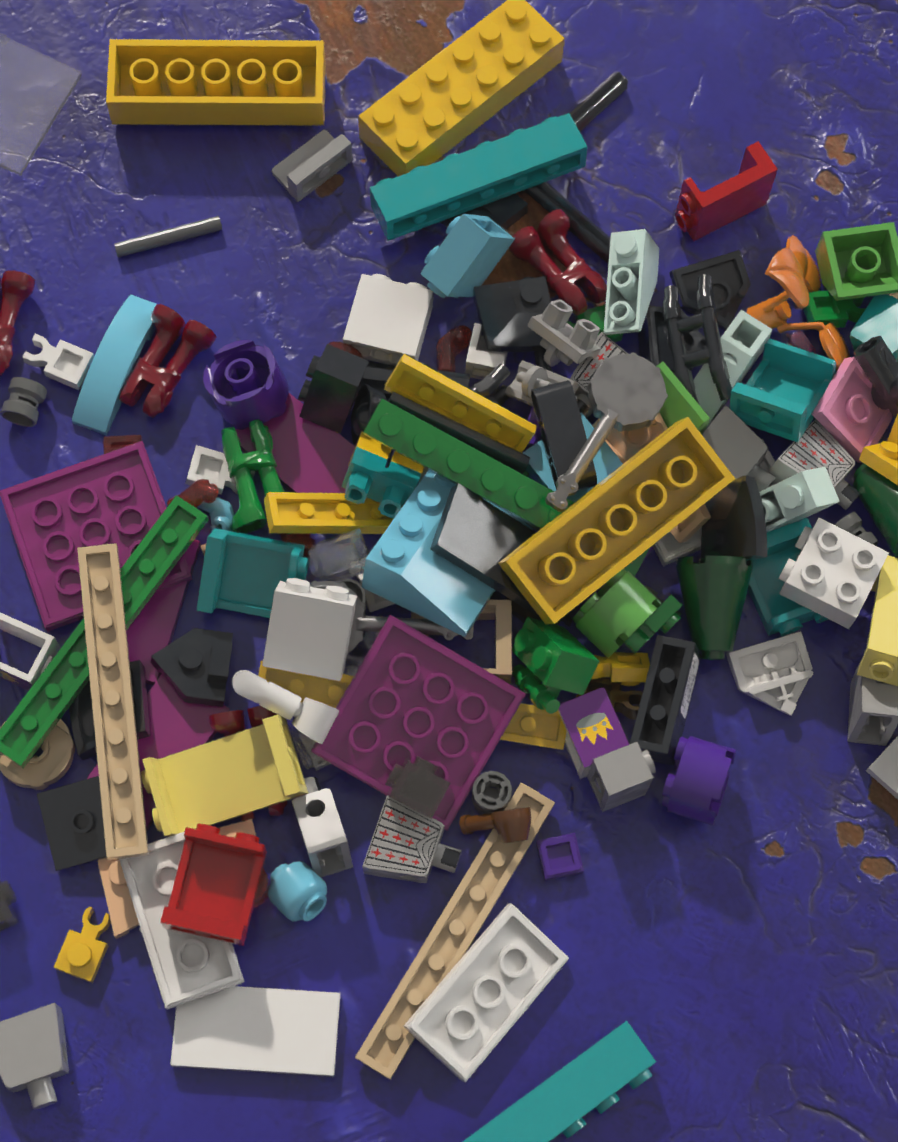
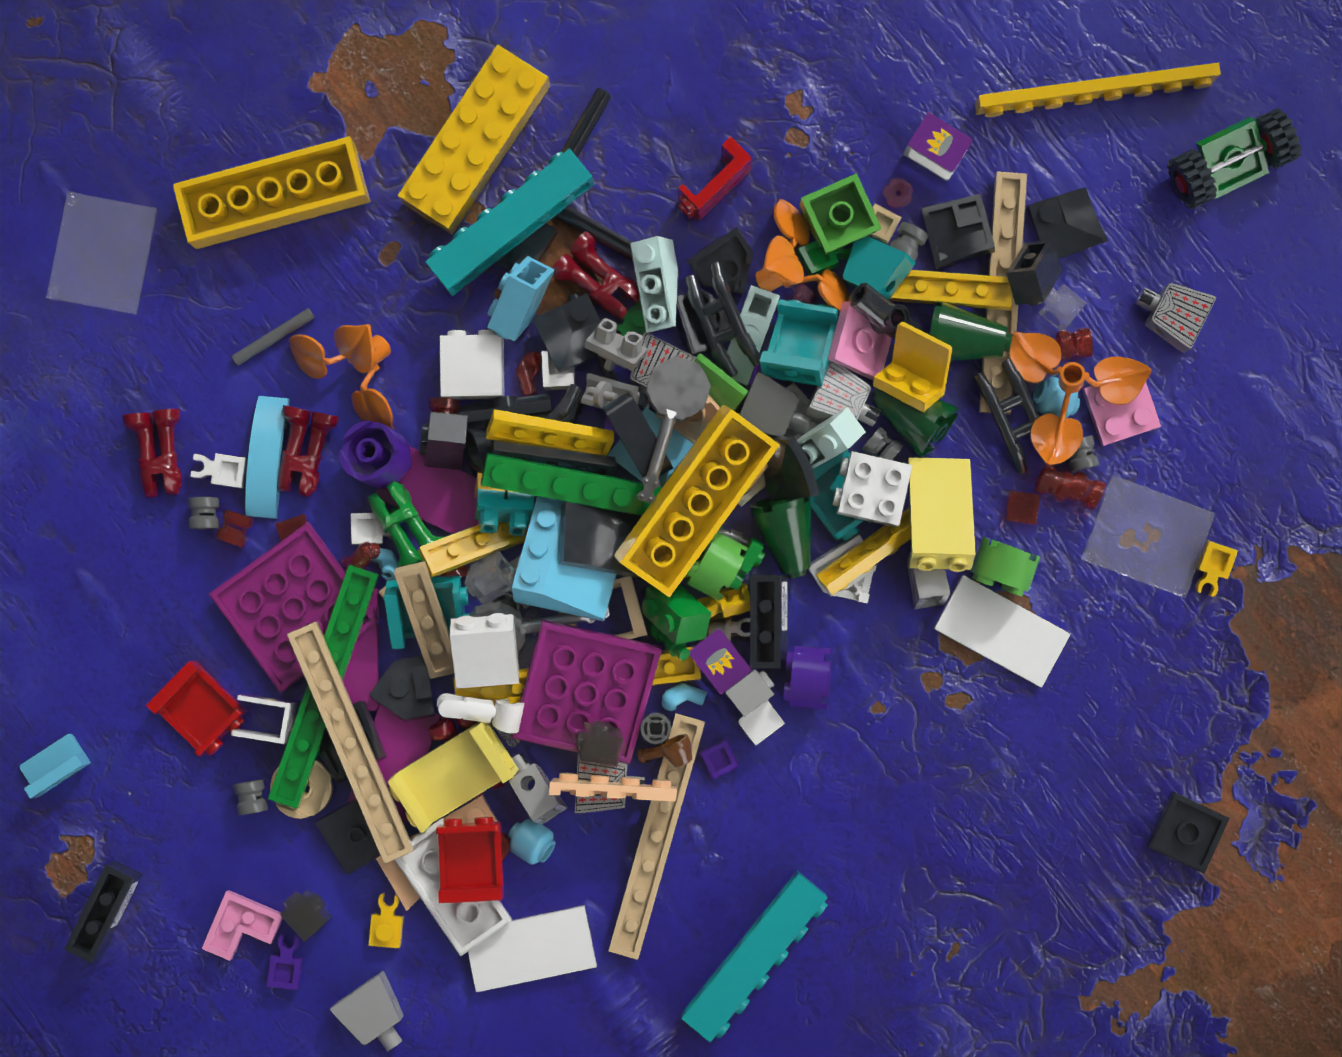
camera: 10 degrees left, 15 degrees up
light grey panel [272,130,352,202] -> none
white tile [403,904,569,1082] -> none
none -> clear red wheel [215,509,254,548]
none -> orange plant [289,324,394,430]
none -> tan plate [394,561,454,679]
none -> light nougat wing [549,773,677,801]
none -> medium azure arm [662,683,707,711]
none -> white panel [738,700,785,745]
none -> yellow plate [816,508,911,595]

